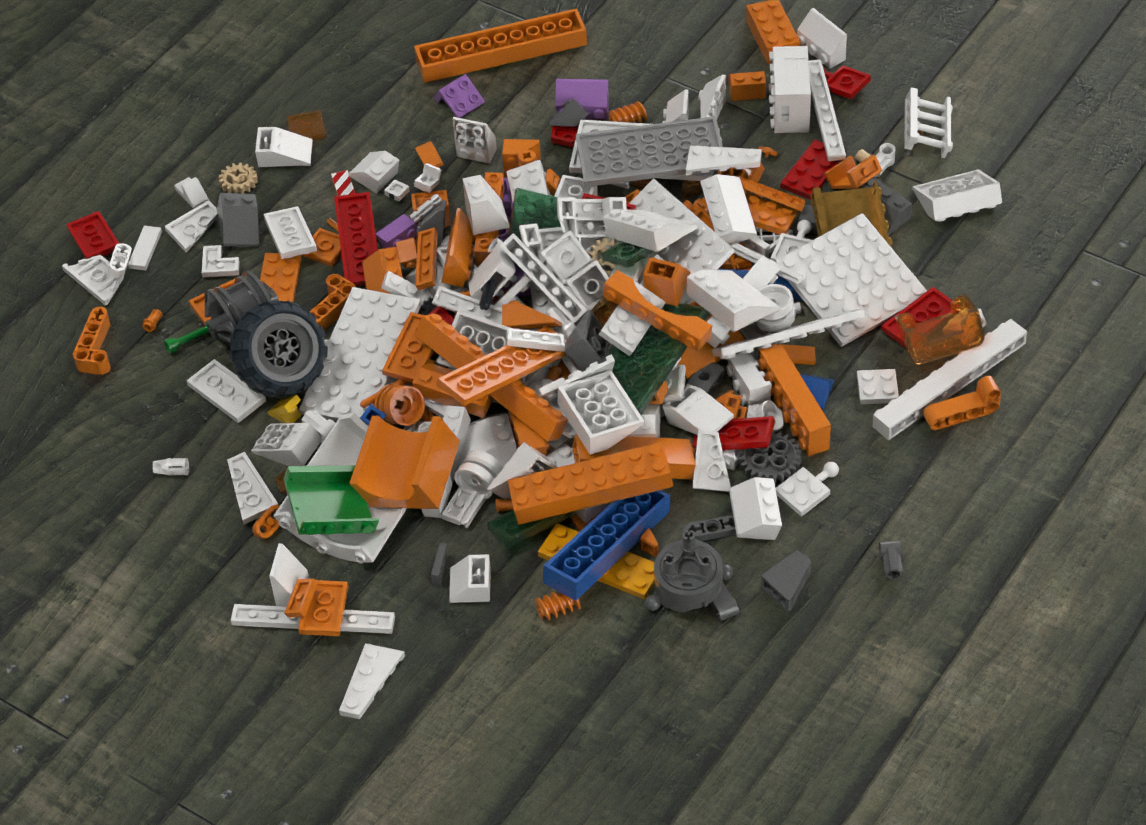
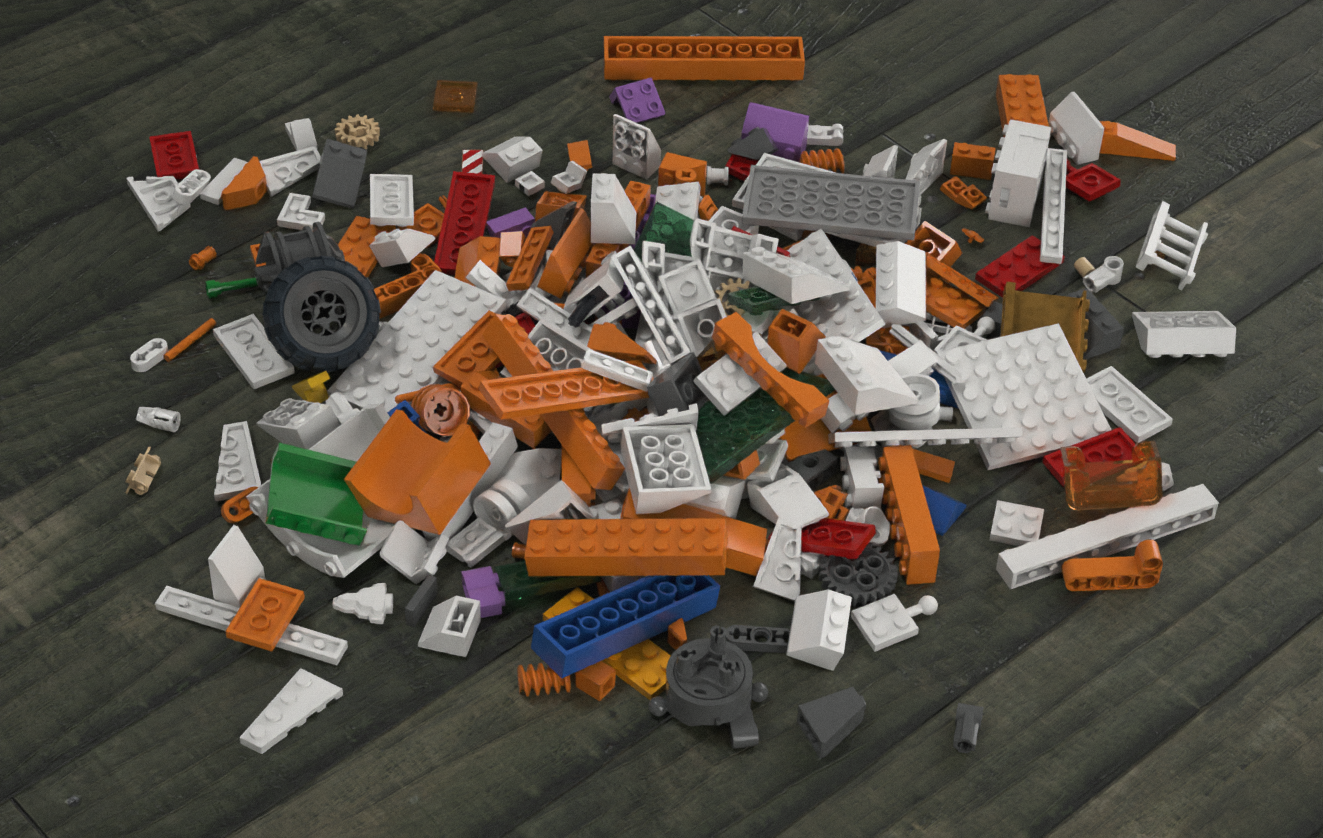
camera: 10 degrees right, 5 degrees down
orange beam [73,307,111,375] -> none
white slope [255,127,313,167] -> none
orange plate [284,578,318,618] -> none
white axle [410,194,442,223] -> none
white wing [686,146,762,175] -> none
orange panel [825,155,882,189] -> none
none -> tan hinge [125,447,161,495]
none -> white beam [130,338,168,372]
none -> orange bar [163,318,216,362]
none -> orange slope [221,156,267,210]
none -> white rock [332,583,393,624]
none -> white slope [369,229,435,267]
none -> white bracket [380,520,449,584]
none -> medium lavender brick [462,566,505,618]
none -> orange brick [575,661,616,701]
none -> white bush [707,166,728,185]
none -> white plate [807,124,843,146]
none -> orange slope [940,176,987,209]
none -> white plate [1087,366,1173,443]
none -> orange wedge [1099,121,1176,161]

